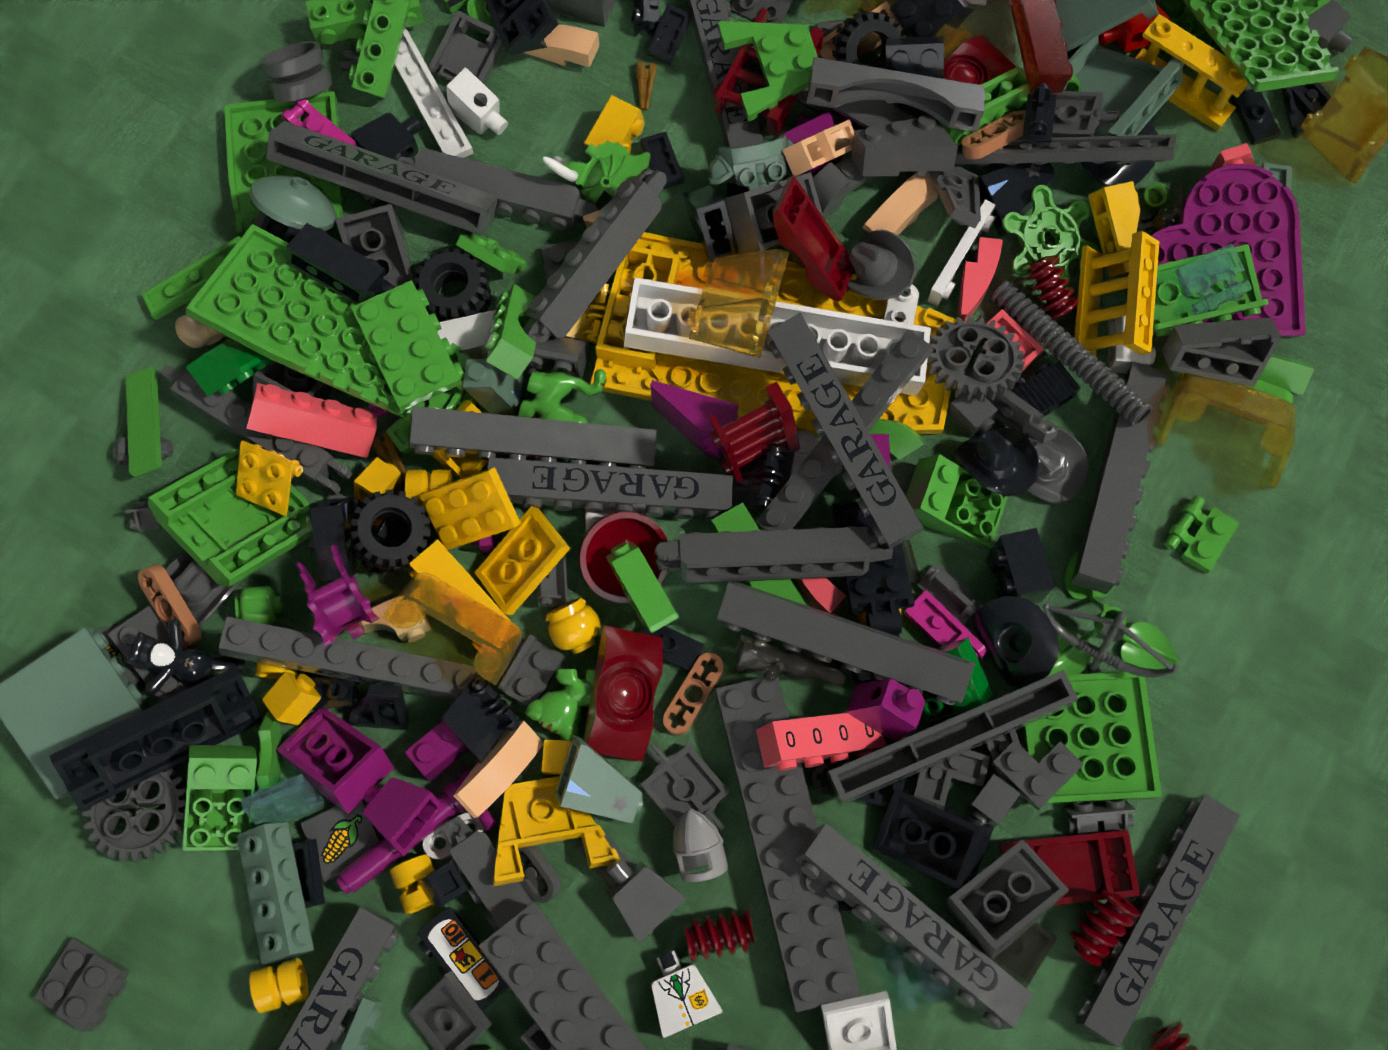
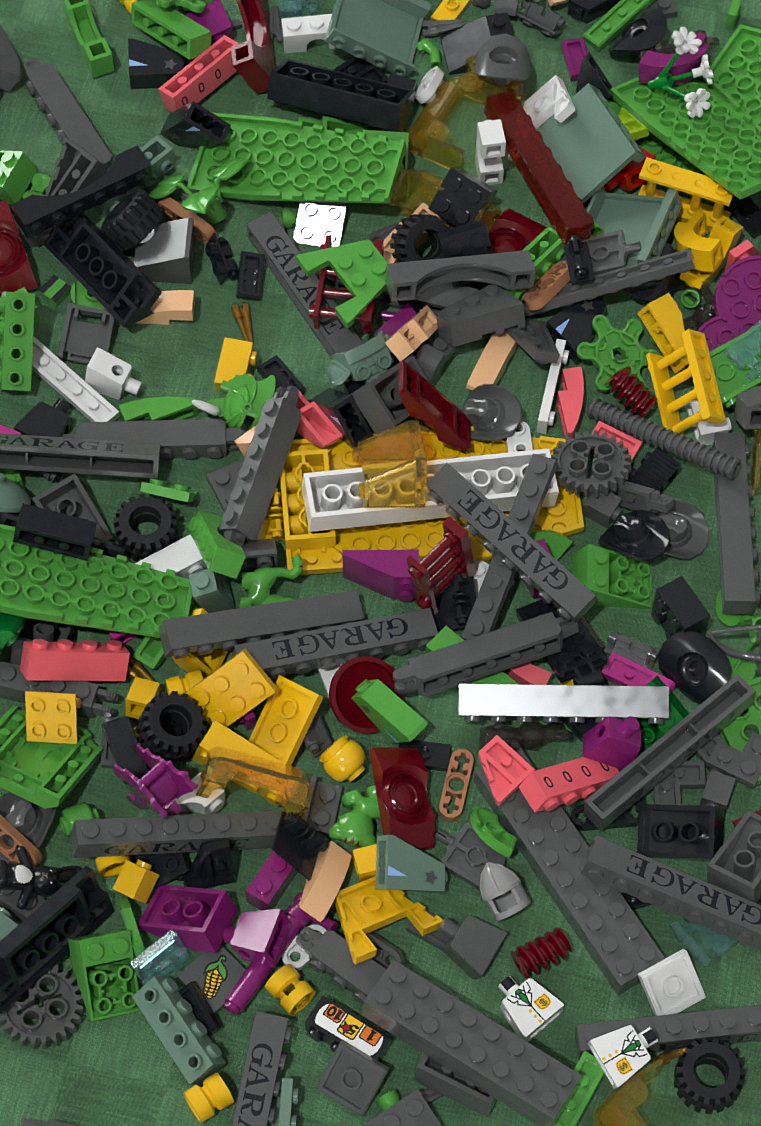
camera: 20 degrees left, 10 degrees down
bright green bracket [351,280,465,412] -> none
black plate [421,861,468,908] -> none
none -> bright green slope [118,396,199,421]
none -> coral slope [296,391,343,449]
none -> bright green tile [470,805,517,858]
none -> coral wing [478,735,535,806]
none -> yellow arch [674,211,723,272]
none -> yellow arch [679,216,744,290]

